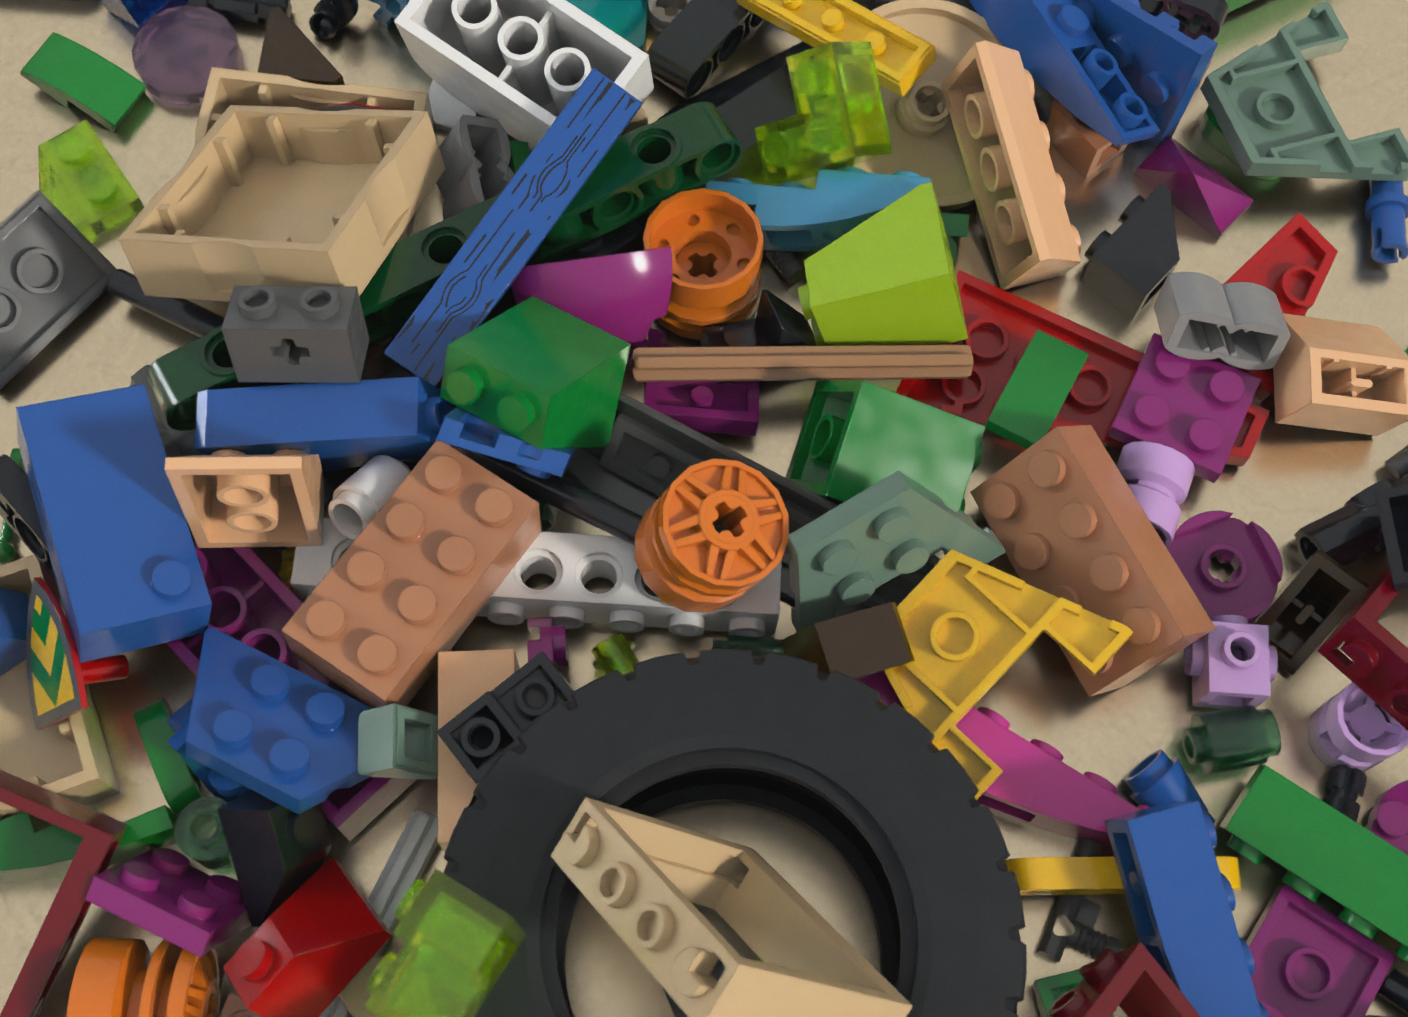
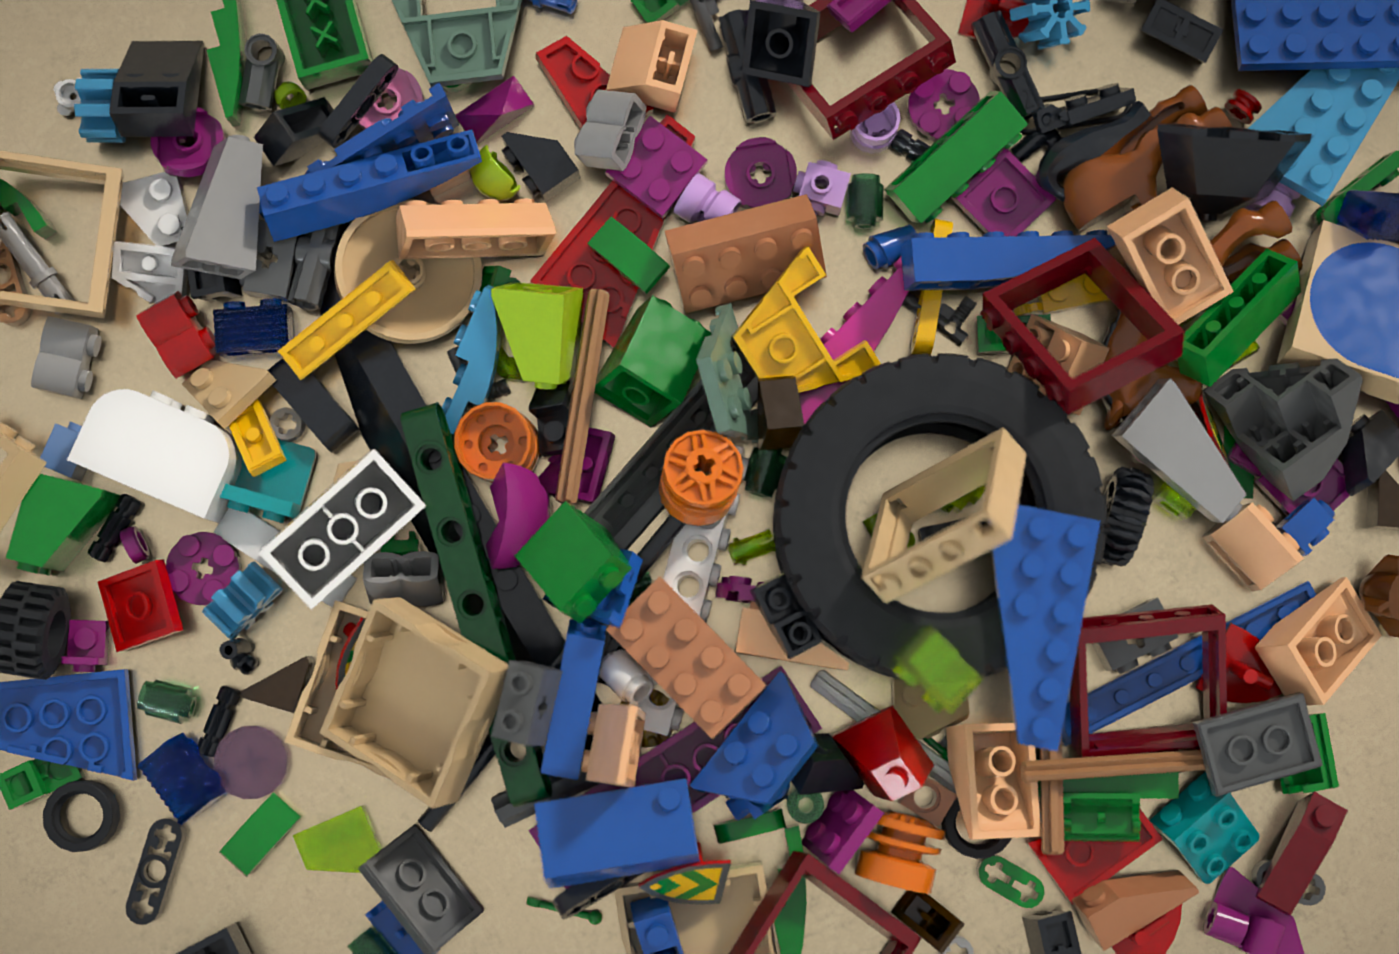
camera: 75 degrees left, 15 degrees up
sand green slope [358,703,438,780] -> none
blue tile [384,68,642,387] -> none
clear neon green brick [754,42,893,183] -> none
dark brown slope [1255,549,1370,675] -> none
none -> lime hair [469,145,521,201]

